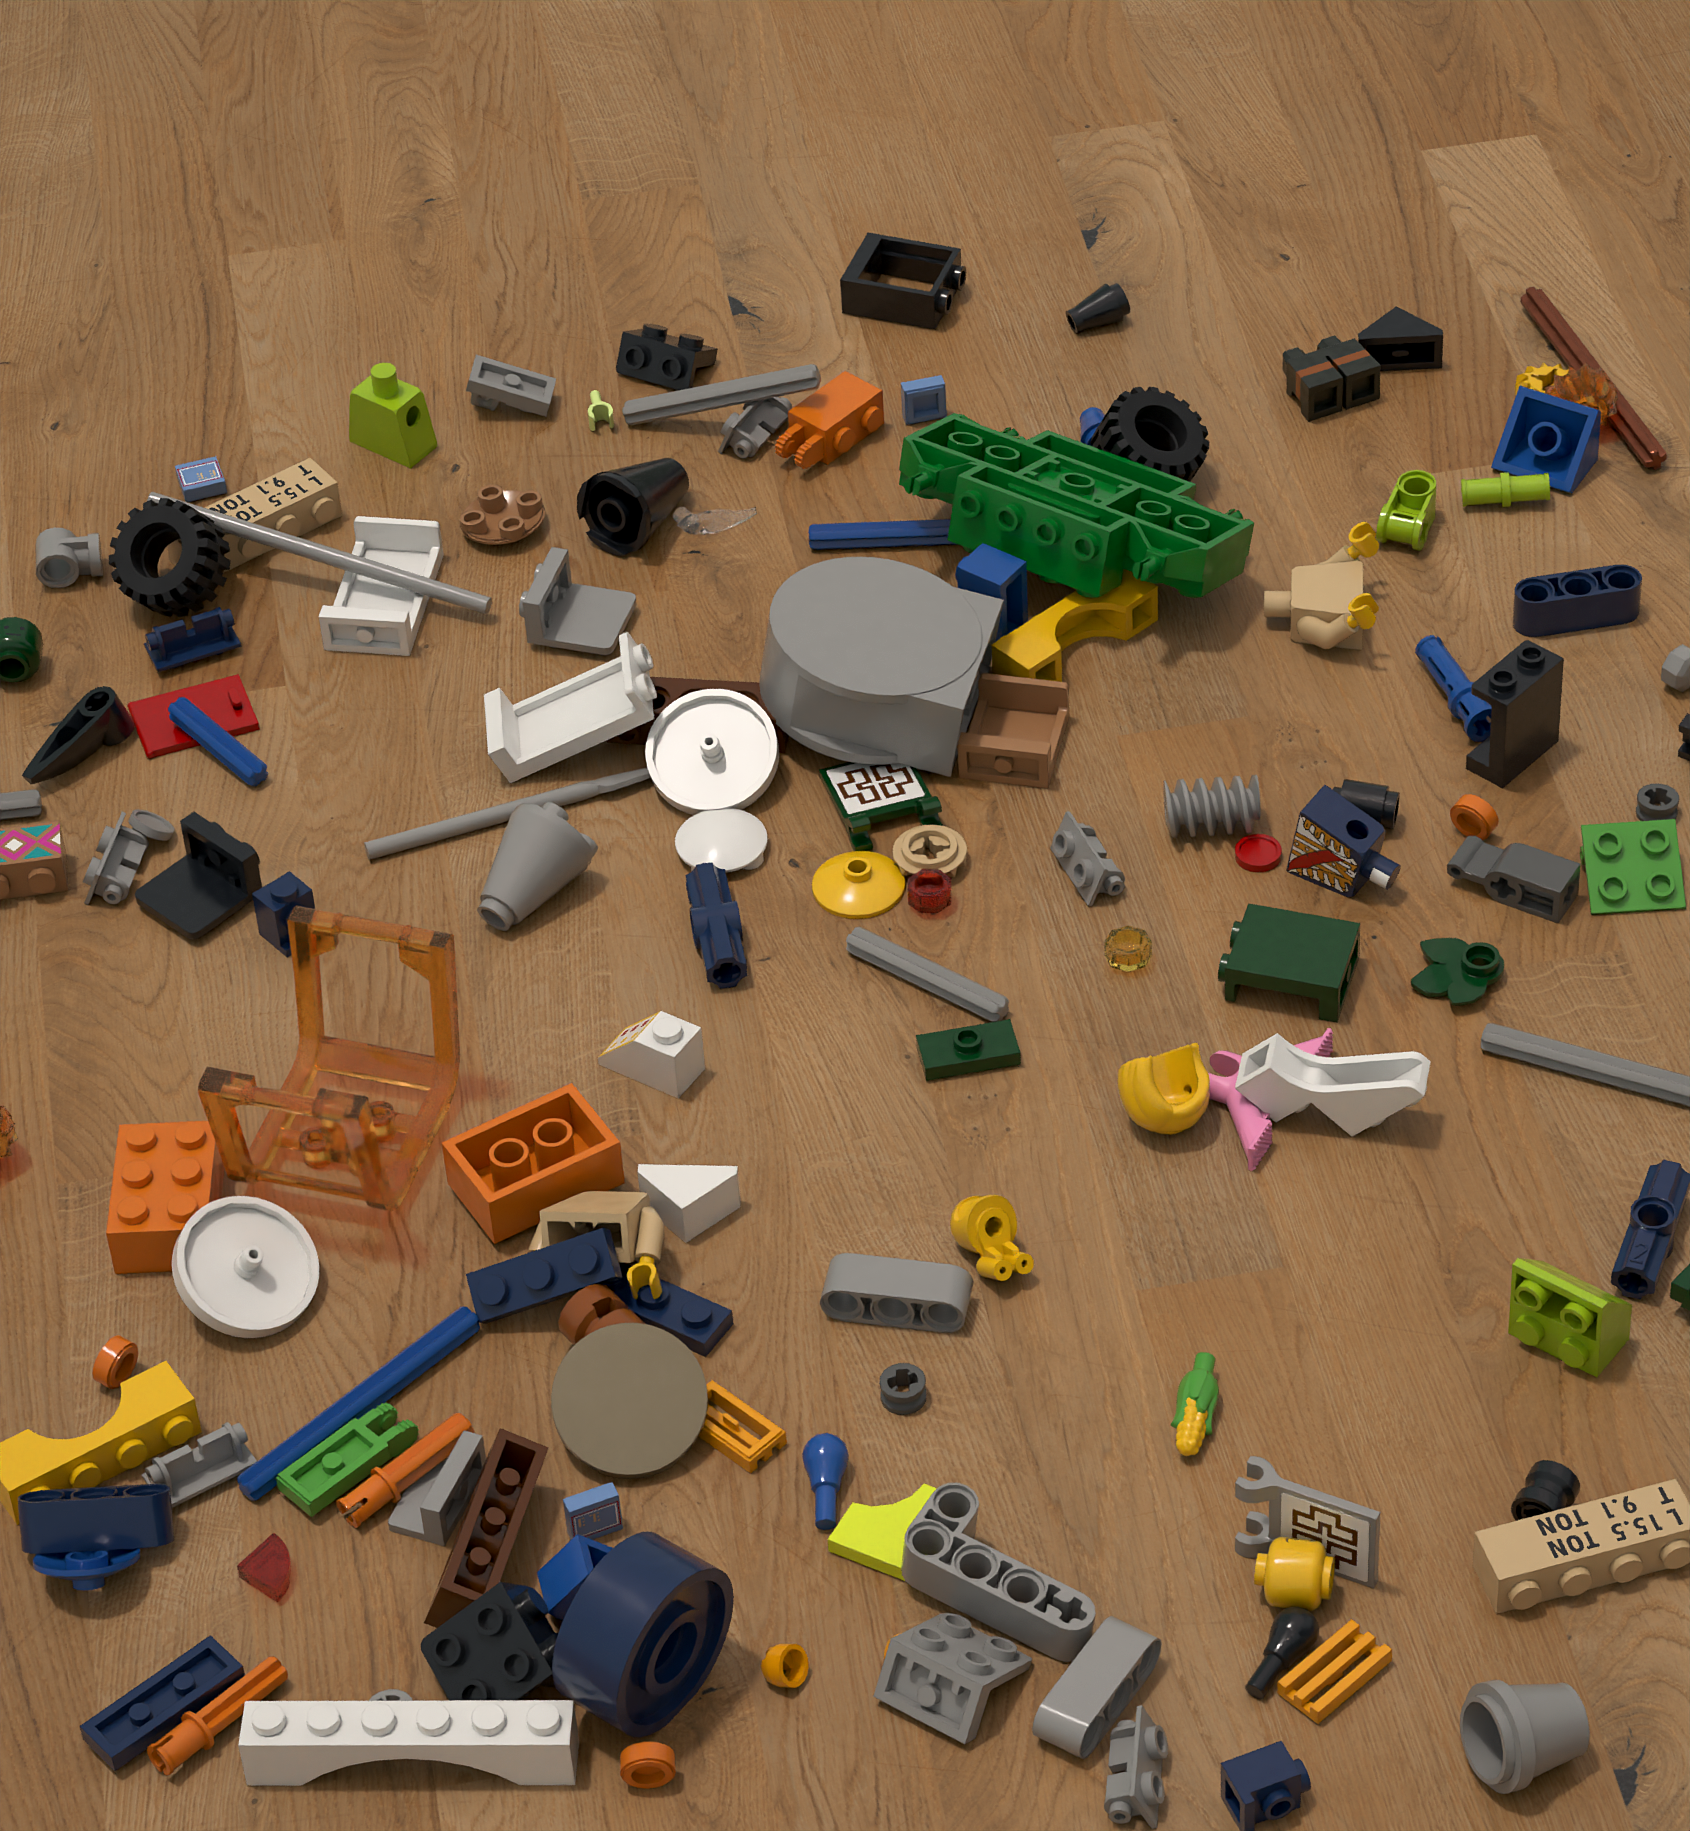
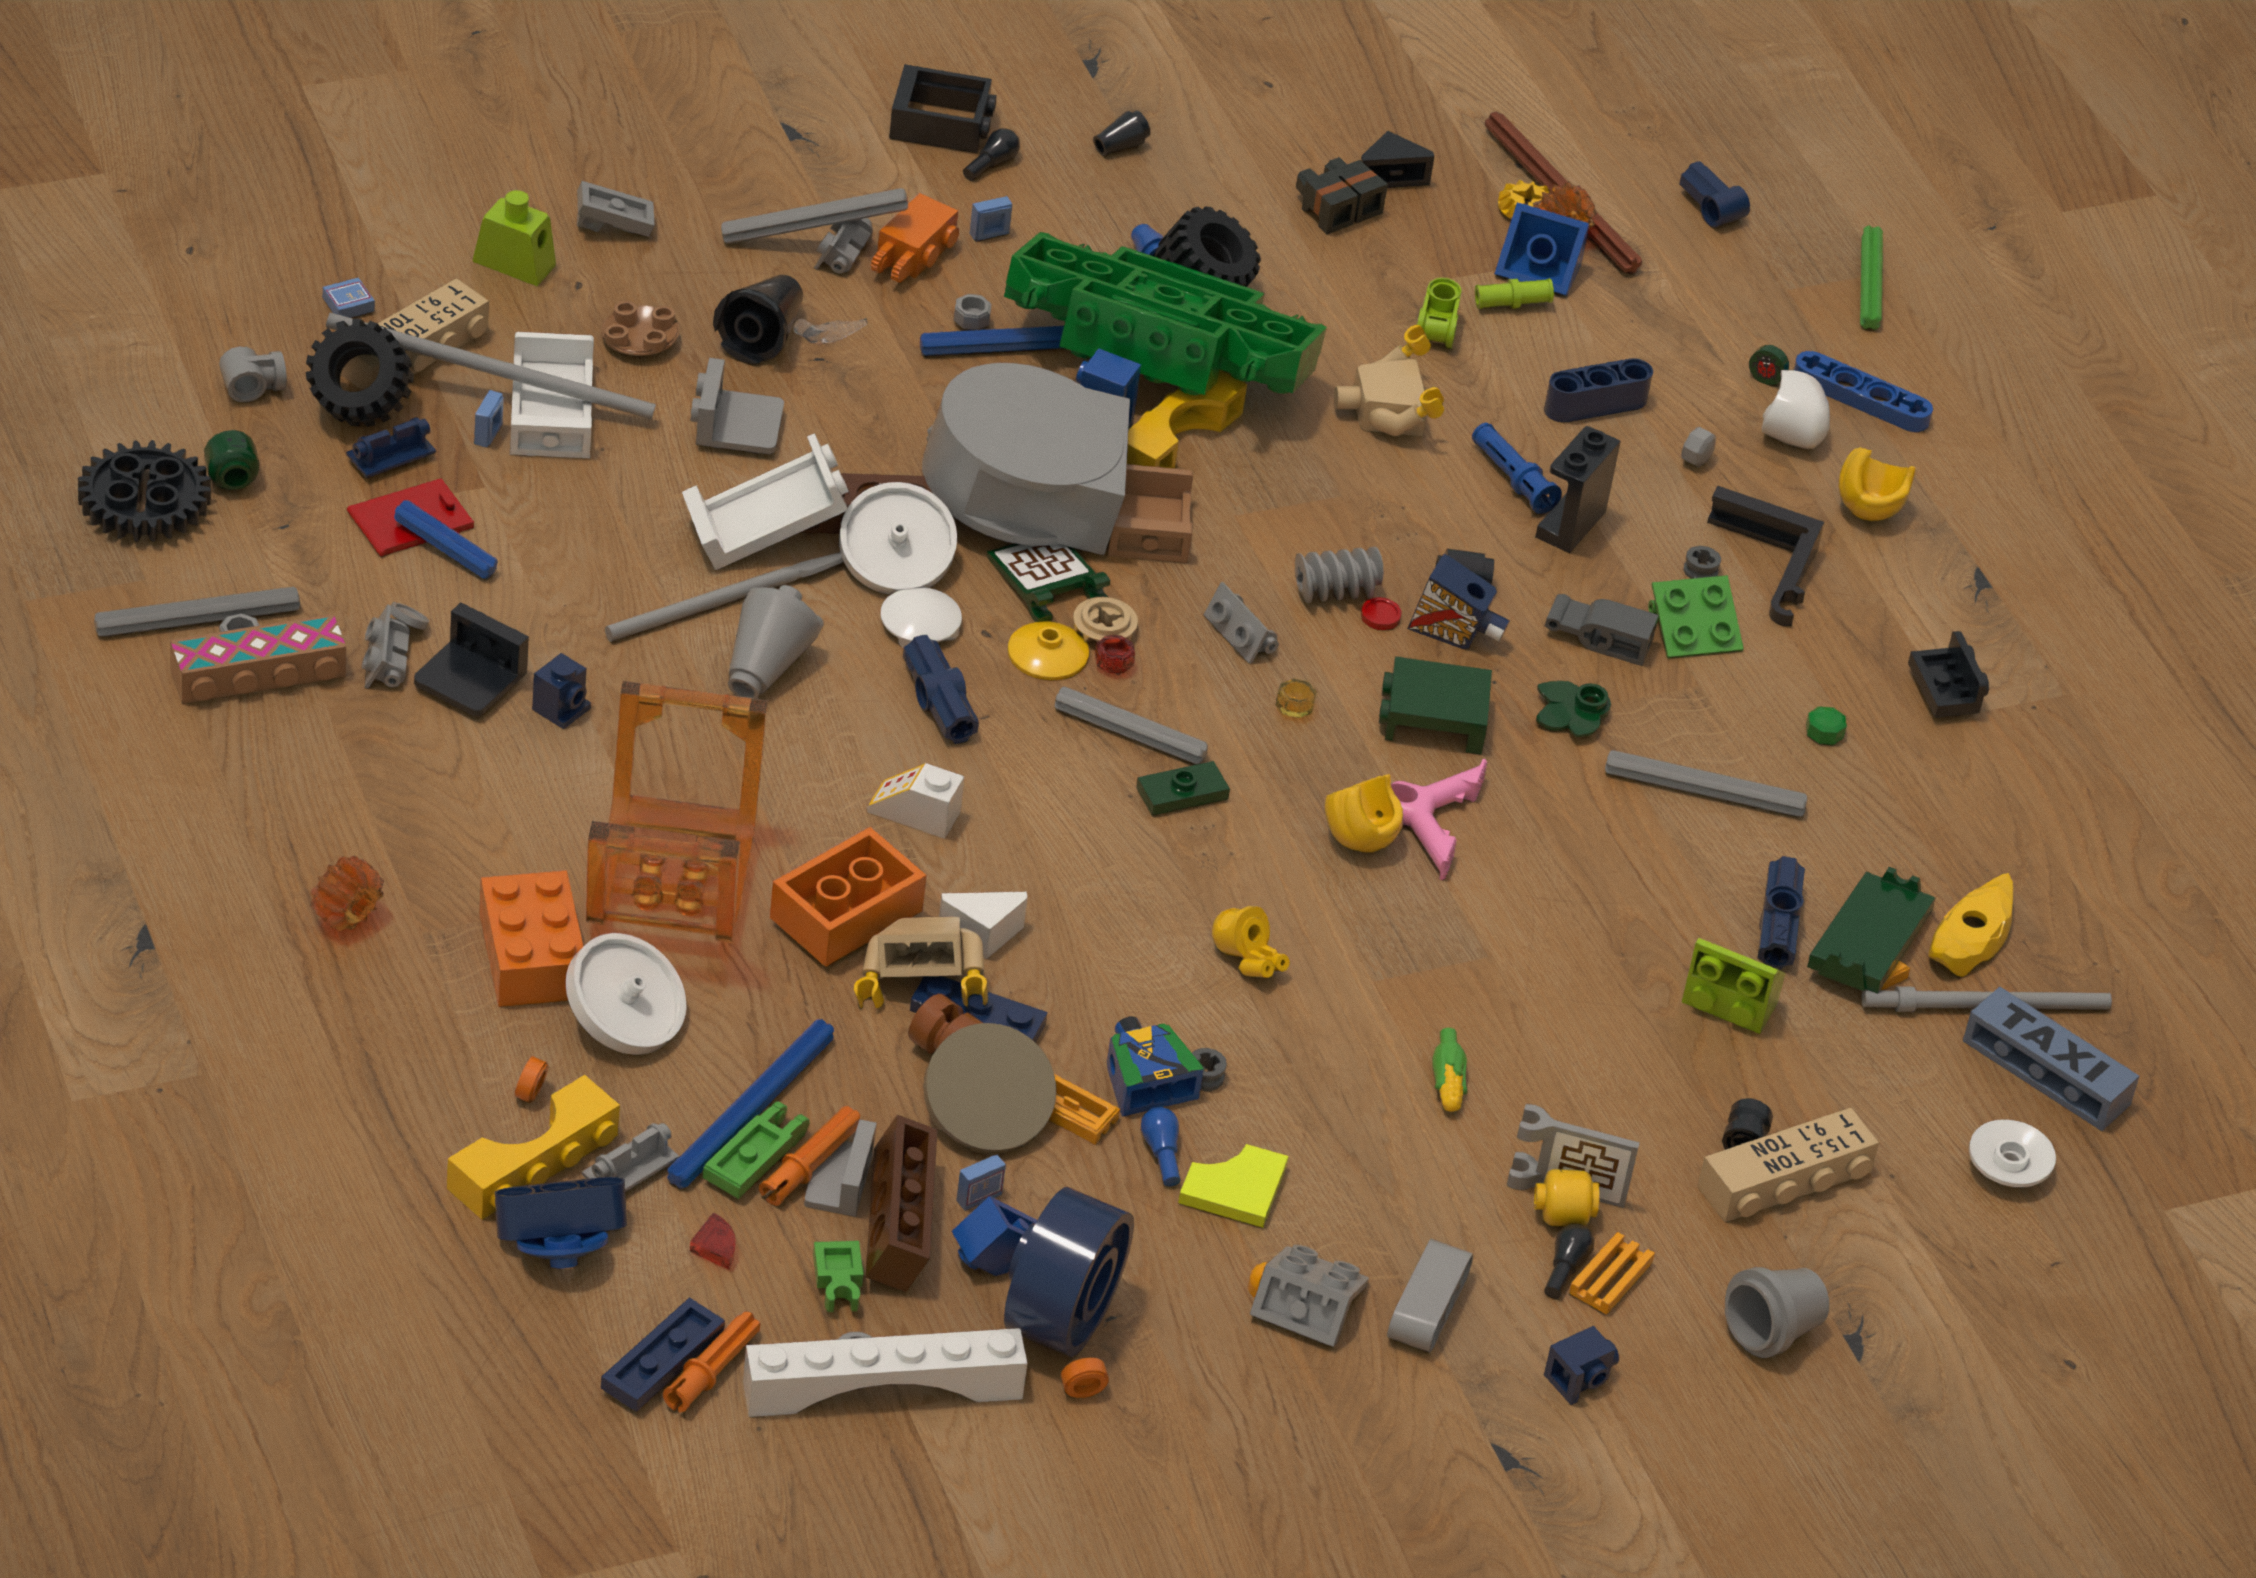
camera: 20 degrees left, 0 degrees up
black piece [22,686,135,785] -> none
black bracket [421,1582,558,1701] -> none
dark blue plate [466,1228,623,1324] -> none
yellowish green hand [588,390,614,431] -> none
black bracket [616,324,718,390] -> none
light orange hinge [760,1643,809,1688] -> none
light grey beam [819,1253,974,1333] -> none
light grey beam [901,1483,1096,1662] -> none
light grey hinge [1104,1705,1168,1829] -> none
white arch [1235,1033,1431,1136] -> none
orange tile [1450,794,1499,840] -> none
none -> medium blue tile [474,390,504,448]
none -> bright green plate [813,1241,863,1312]
none -> light grey tile [954,294,992,330]
none -> black piece [963,128,1020,181]
none -> blue torso [1107,1016,1204,1117]

